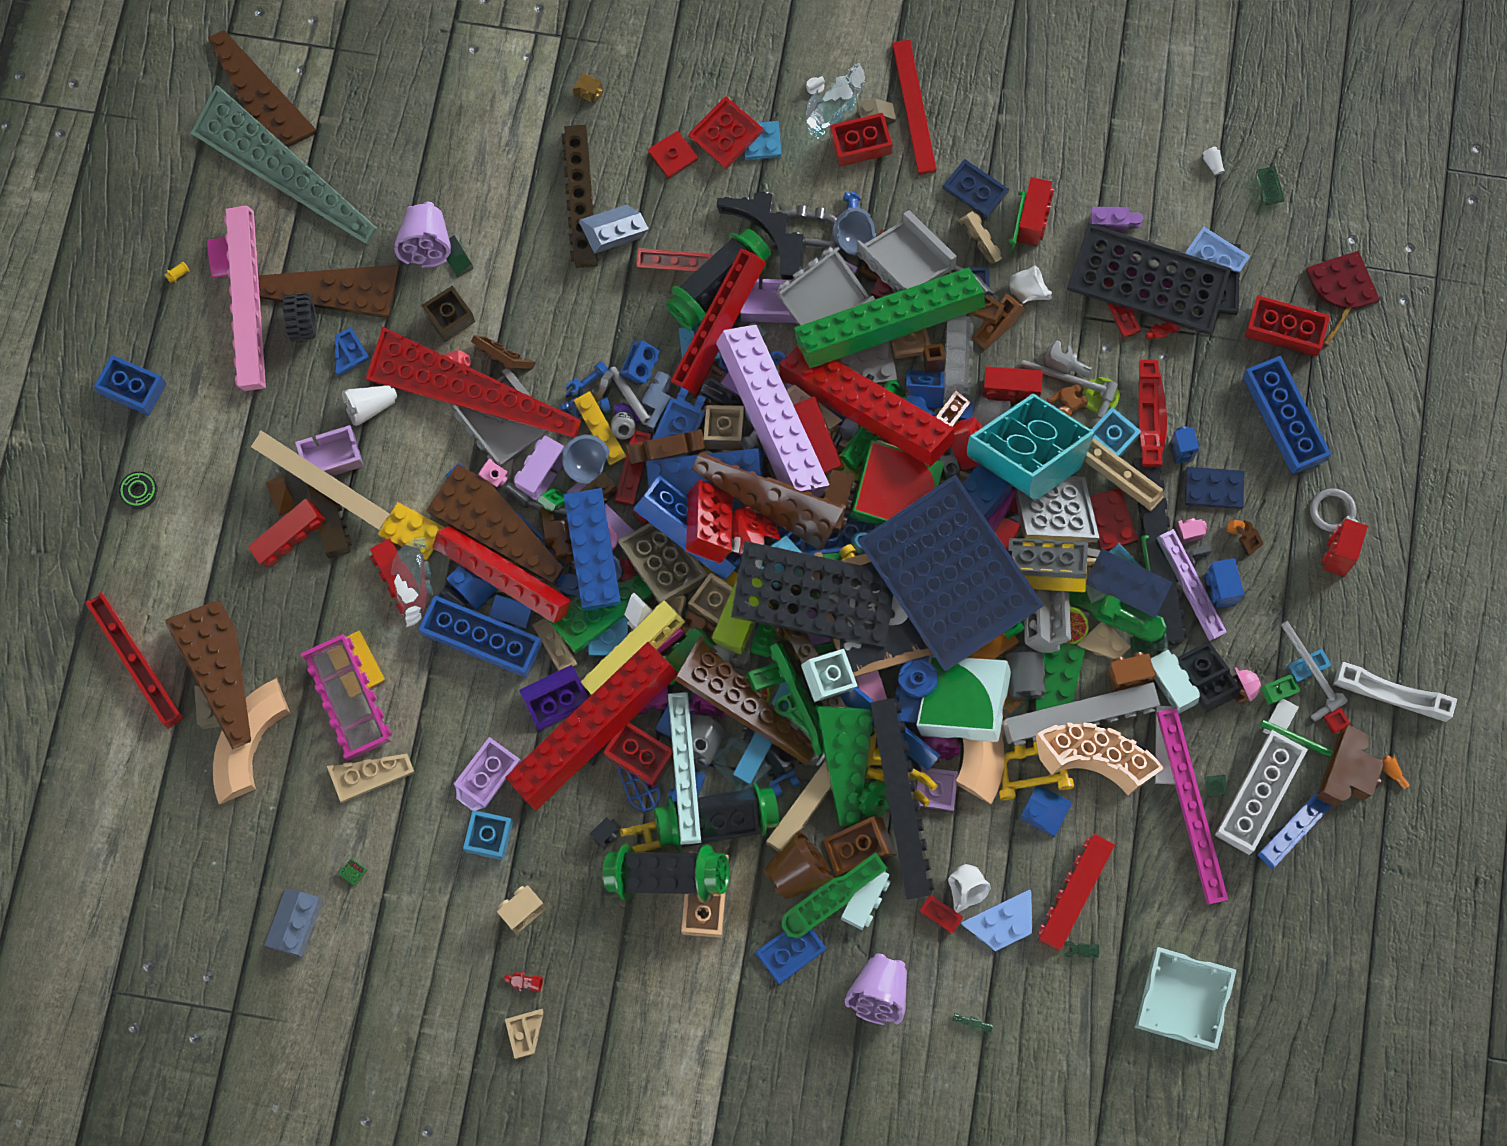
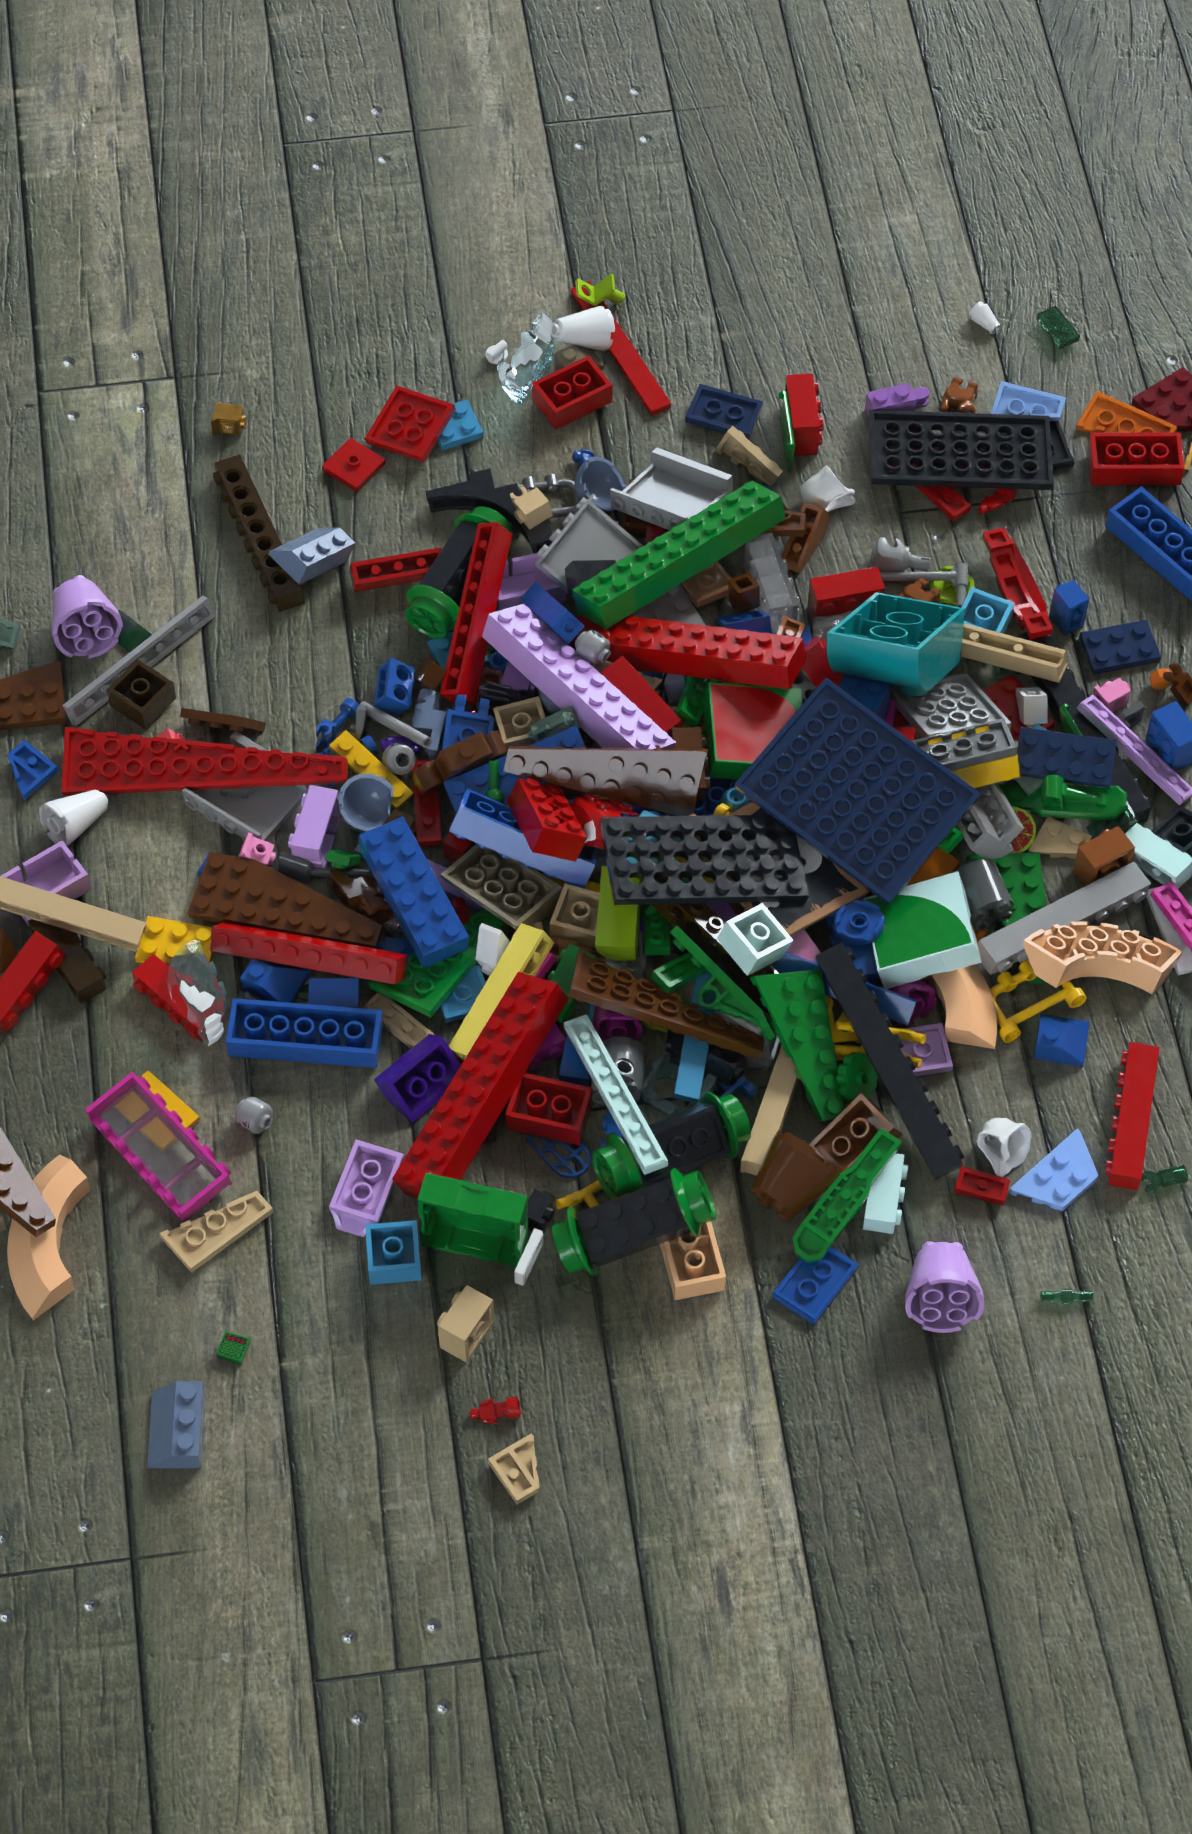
camera: 20 degrees left, 15 degrees down
none -> light grey plate [62,596,216,726]
none -> light grey head [235,1097,273,1134]
none -> reddish brown slope [414,657,446,690]
none -> green tile [417,1173,529,1268]
none -> green bar [484,761,503,803]
none -> tan brick [510,487,553,530]
none -> white tile [514,1228,544,1286]
none -> blue slope [520,582,585,644]
none -> sand green hinge [528,706,581,742]
none -> white cone [550,306,615,351]
none -> black slope [565,560,616,595]
none -> lime bracket [575,273,625,306]
none -> light grey head [575,630,611,665]
none -> dark orange animal [939,377,978,413]
none -> white slope [1016,687,1048,728]
none -> orange wing [1076,391,1177,433]

